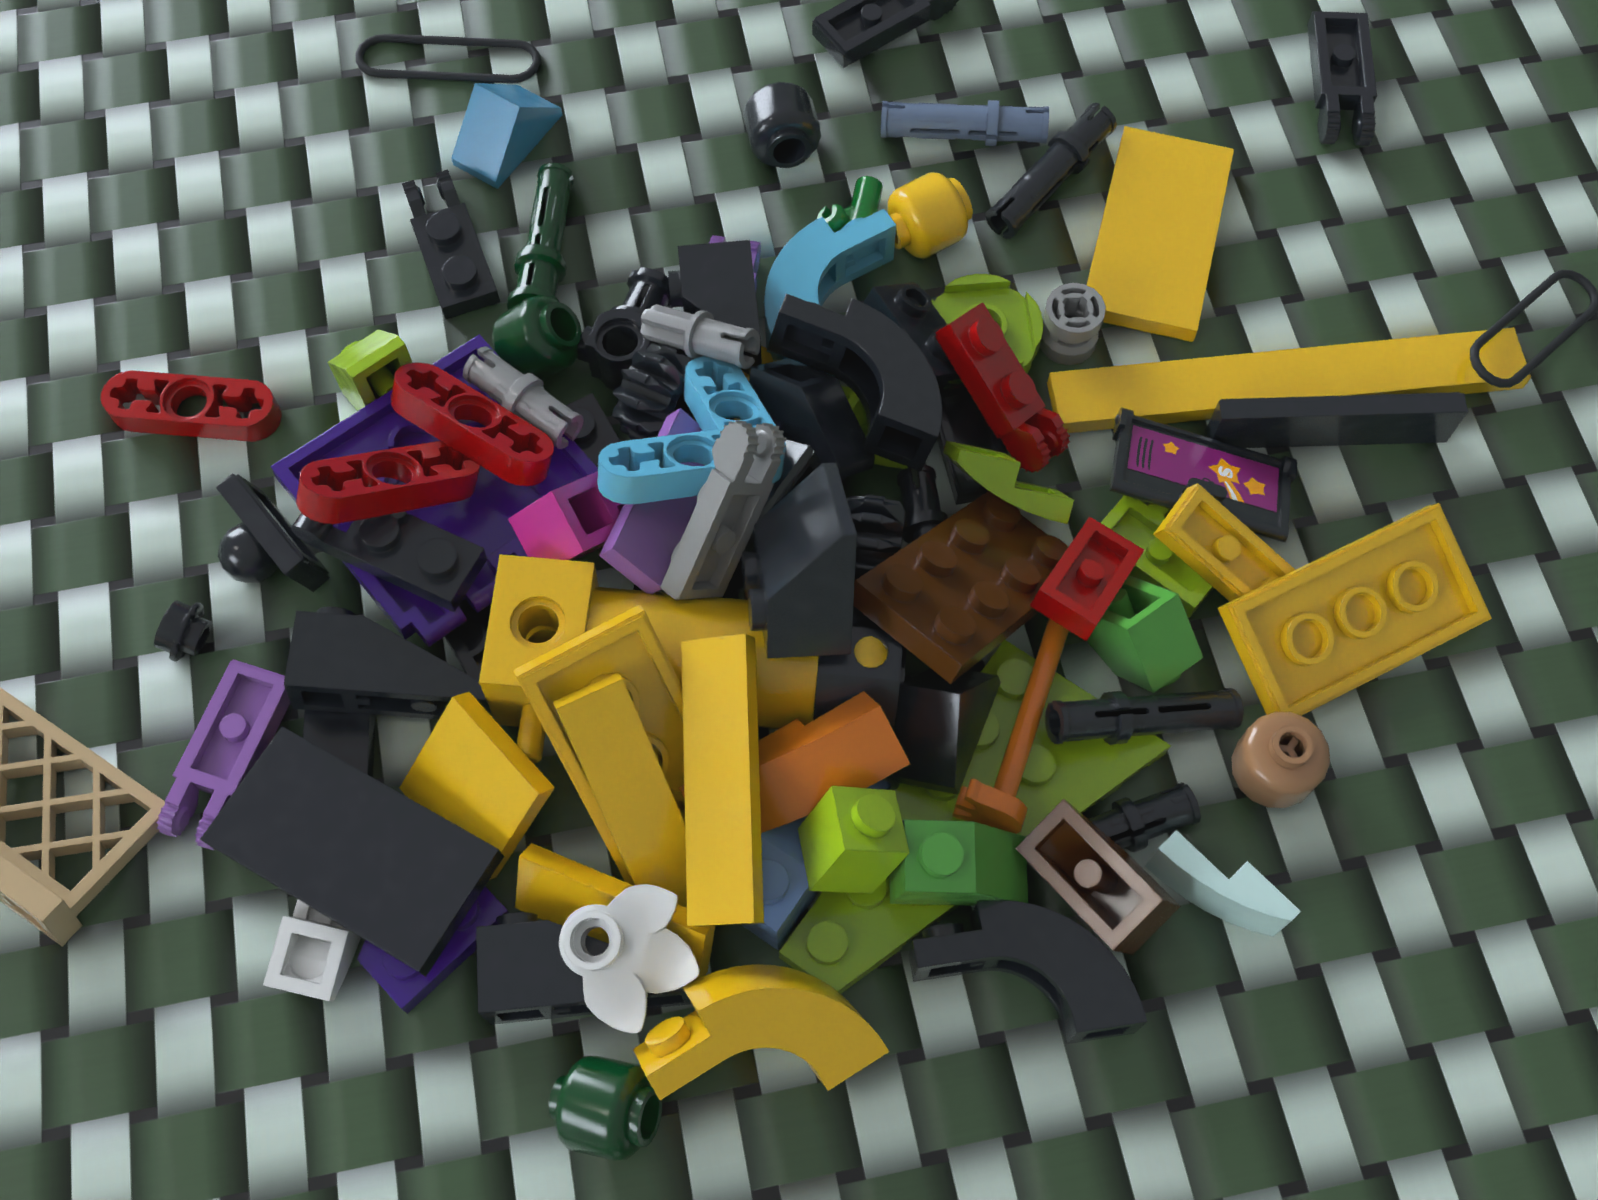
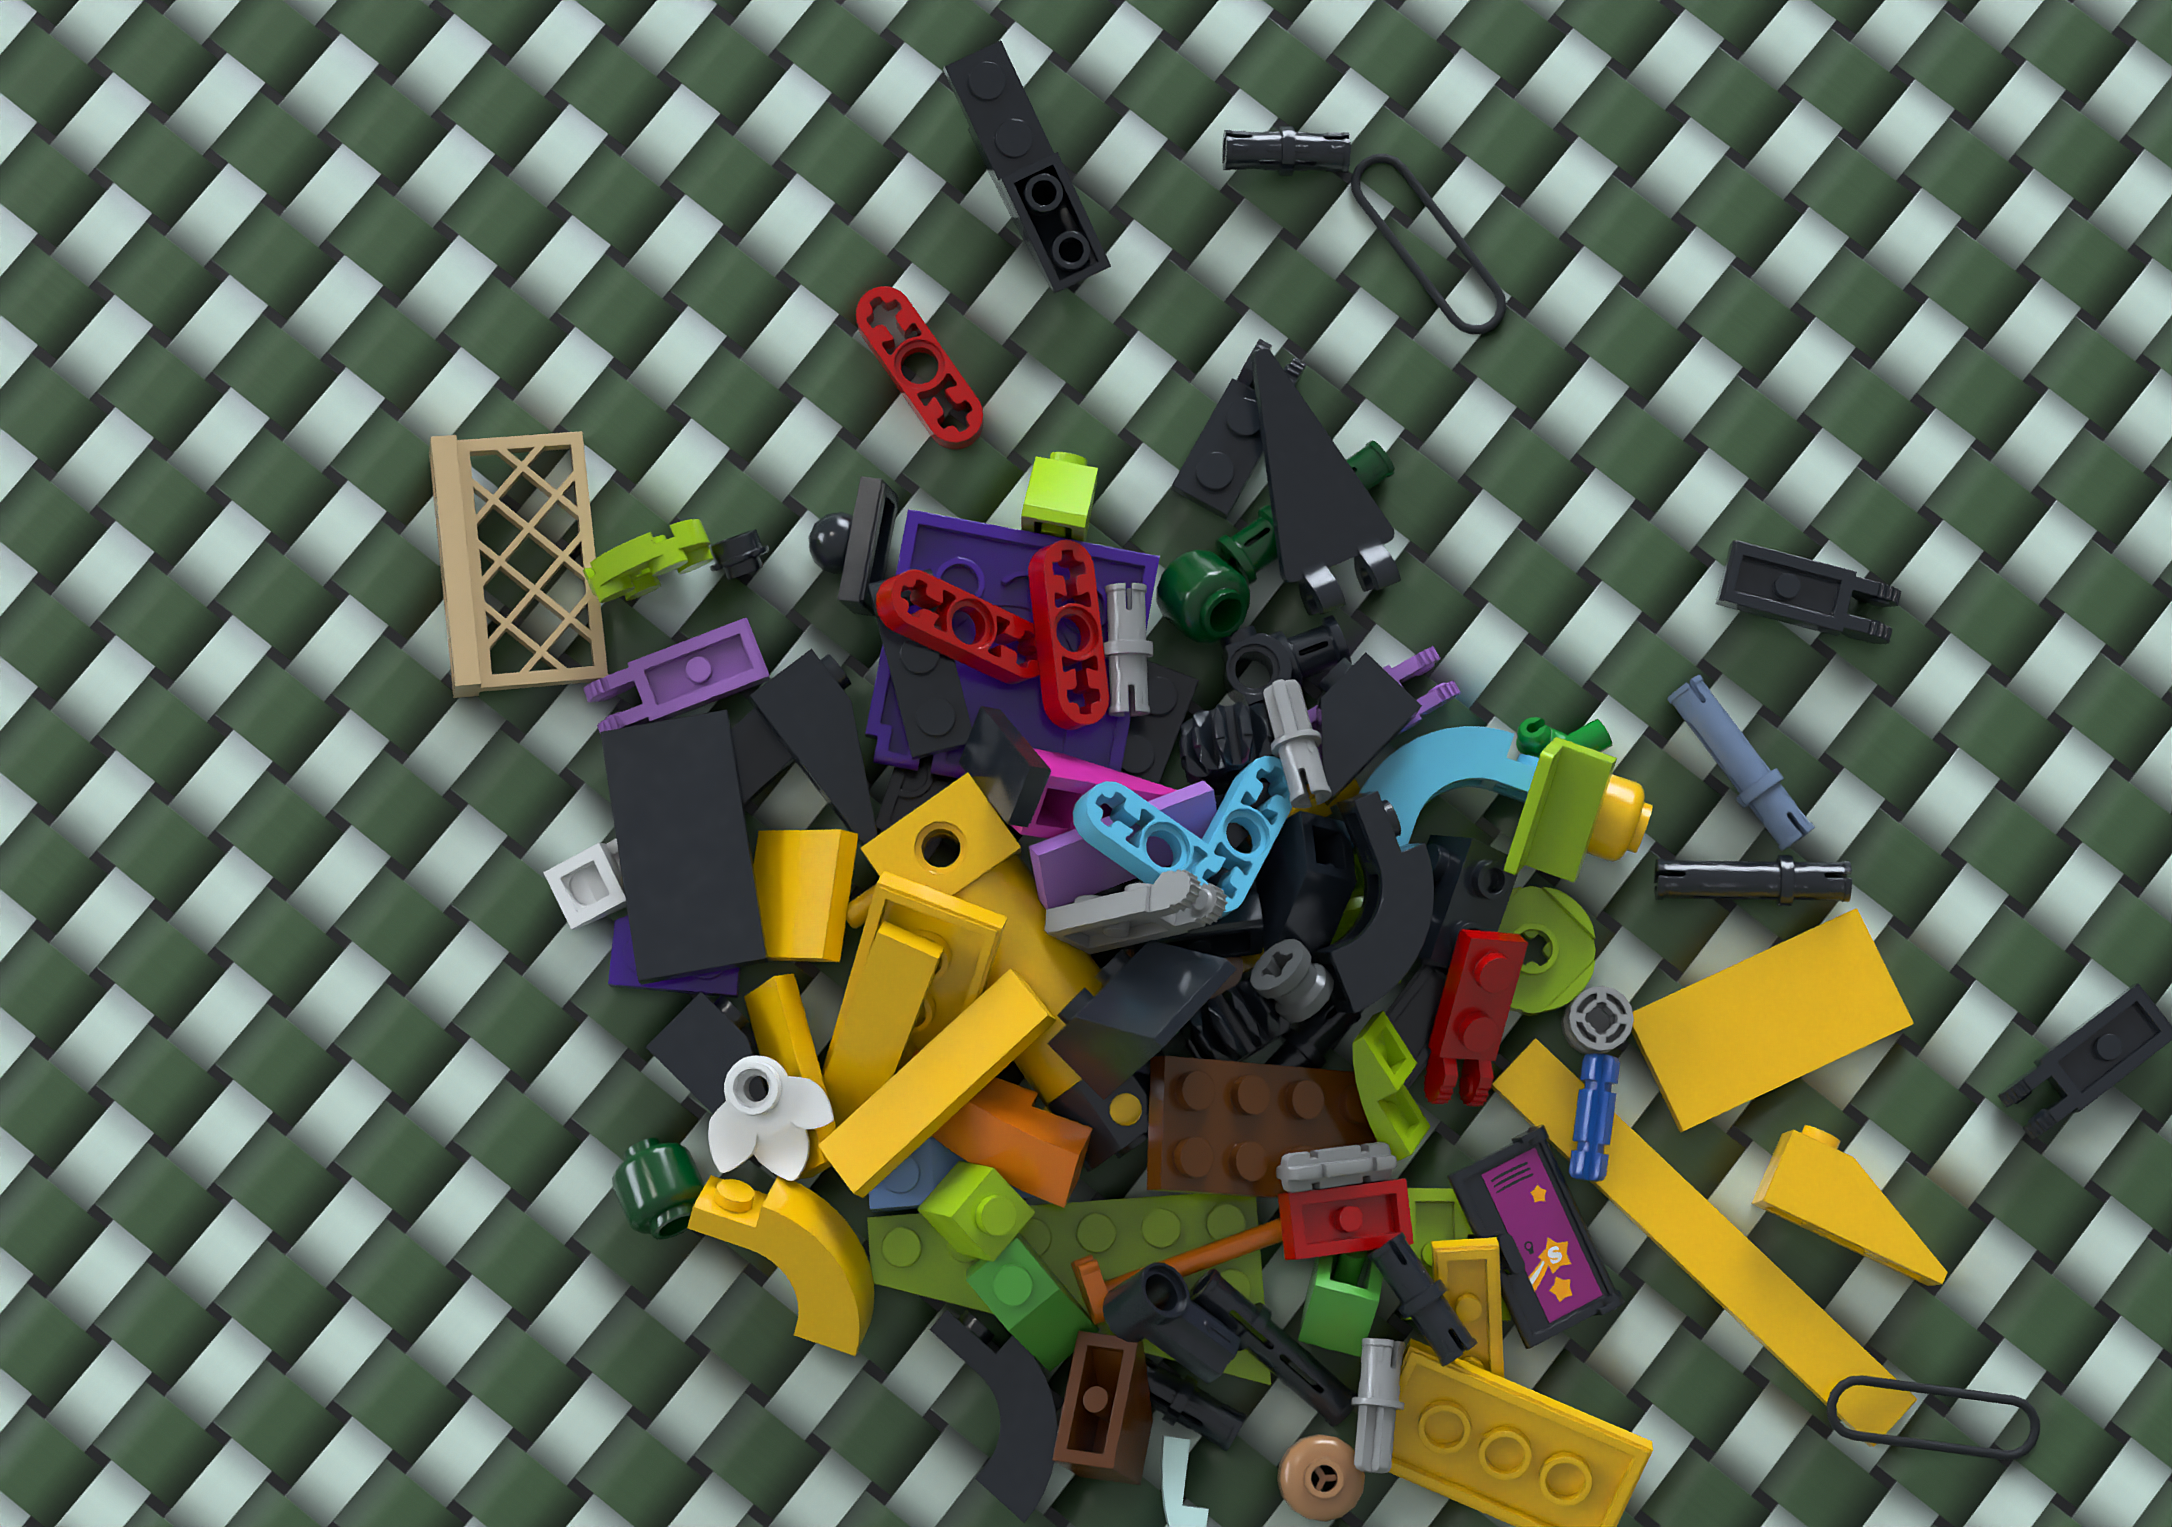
camera: 45 degrees right, 15 degrees up
dark azure slope [452,83,562,189] -> none
black head [743,82,821,168] -> none
black slope [893,669,1001,795] -> none
black tile [1205,392,1468,448] -> none
none -> lime plate [583,519,714,603]
none -> black slope [943,40,1111,294]
none -> black tile [959,706,1051,828]
none -> black piece [1103,1262,1242,1384]
none -> black pin [1222,126,1351,176]
none -> dark grey wheel [1250,939,1334,1023]
none -> black flag [1251,348,1401,615]
none -> light grey axle [1276,1142,1397,1193]
none -> light grey axle [1351,1338,1405,1474]
none -> black pin [1367,1232,1478,1367]
none -> lime panel [1503,737,1617,883]
none -> blue axle [1569,1053,1620,1182]
none -> yellow slope [1751,1125,1948,1286]

